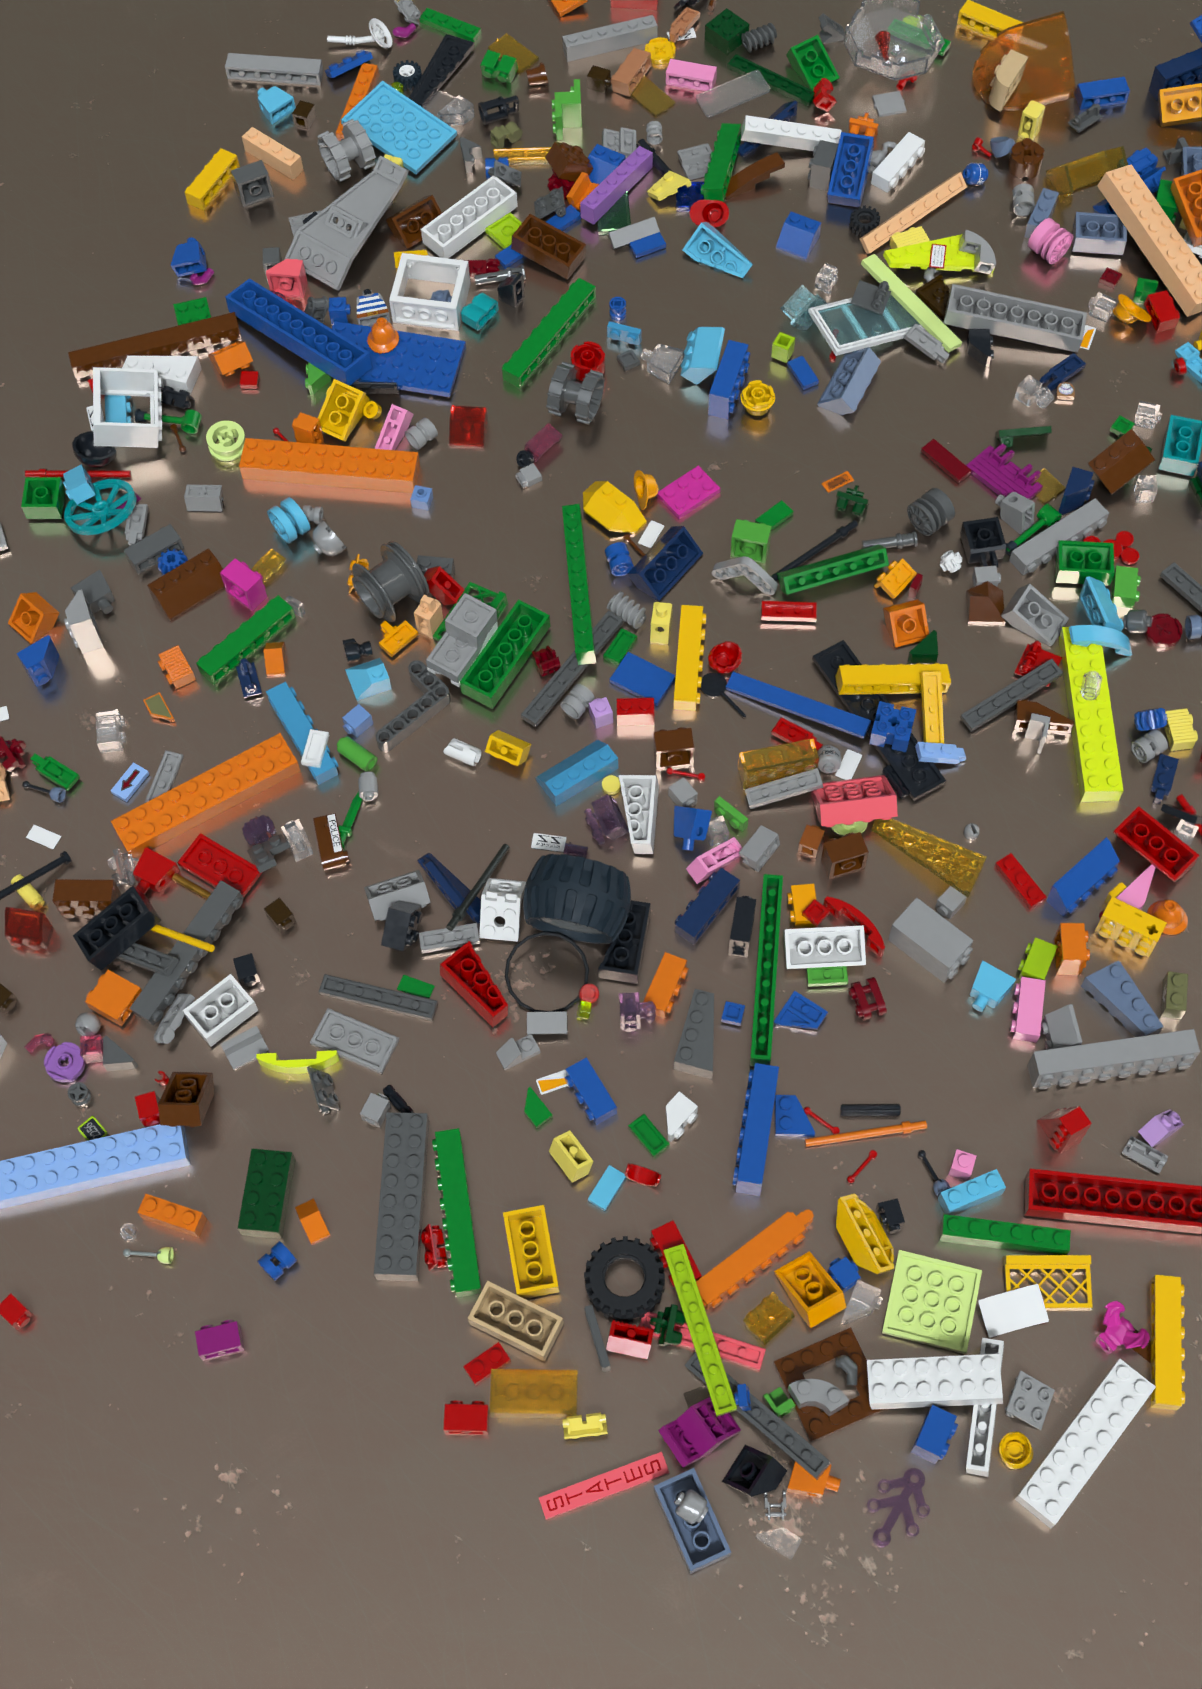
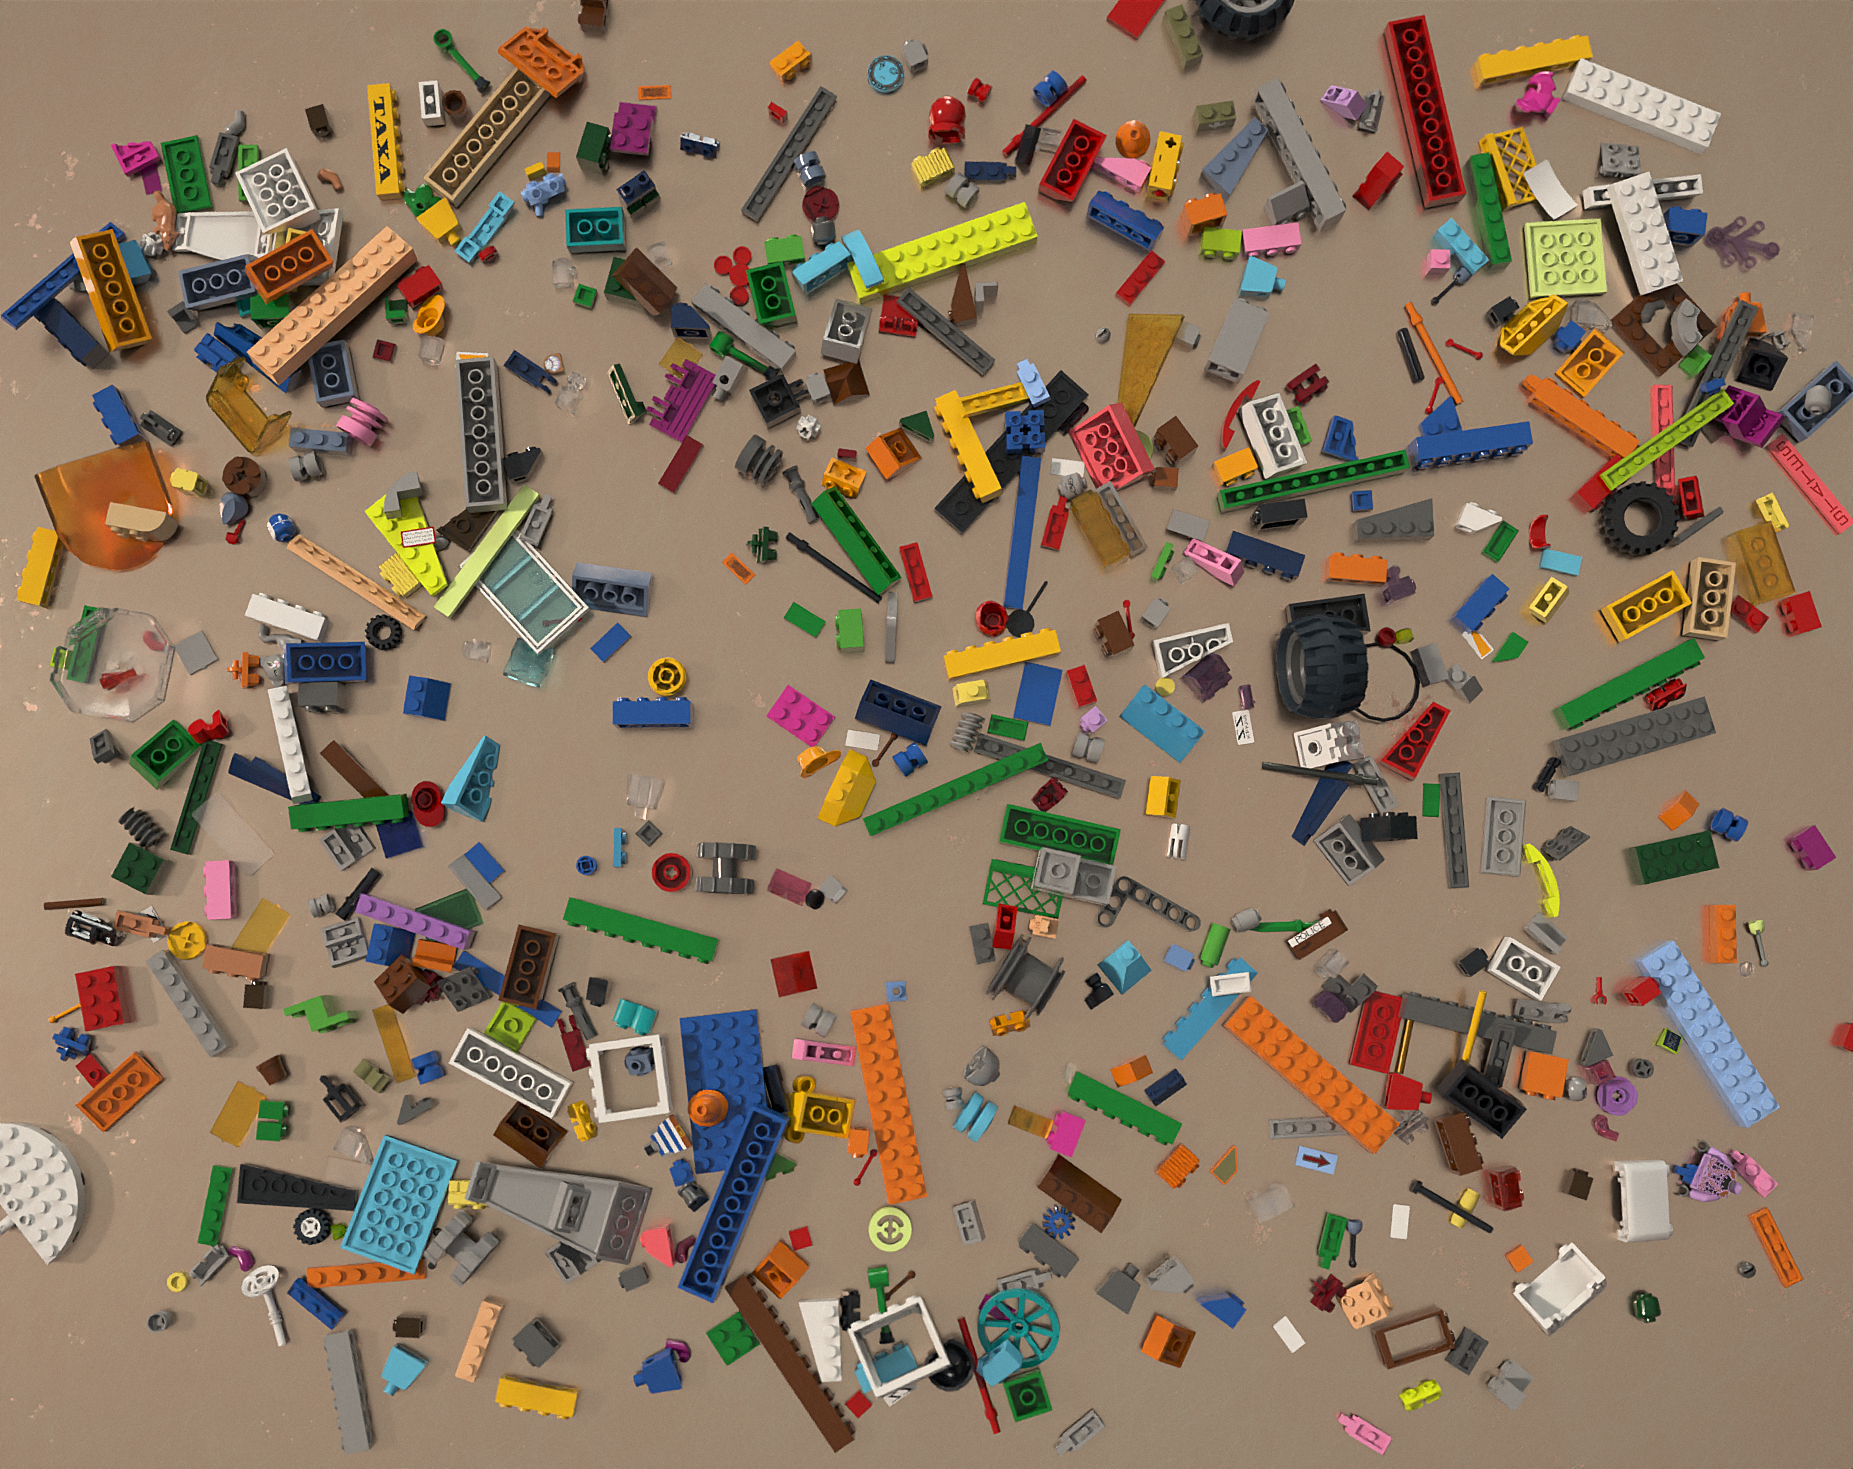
camera: 115 degrees left, 20 degrees up
reddish brown brick [158,1072,214,1127] -> none
dark brown brick [264,897,296,933] -> none
light orange hinge [379,620,418,657] -> none
dark grey hinge [488,160,522,187] -> none
light yellow wing [647,171,692,201] -> none
dark green hips [650,1304,685,1347] -> none
blue torso [674,806,712,851] -> none
medium azure slope [680,327,725,385] -> none
clear yellow bracket [743,1292,795,1345] -> none
lime brick [771,332,795,363] -> none
red tile [802,899,830,927] -> none
dark grey hinge [850,280,891,315] -> none
yellow hair [998,1431,1033,1470] -> none
clear brick [1080,671,1102,700] -> none
yellow tile [1105,882,1127,905] -> none
blue gear [1134,708,1167,731] -> none

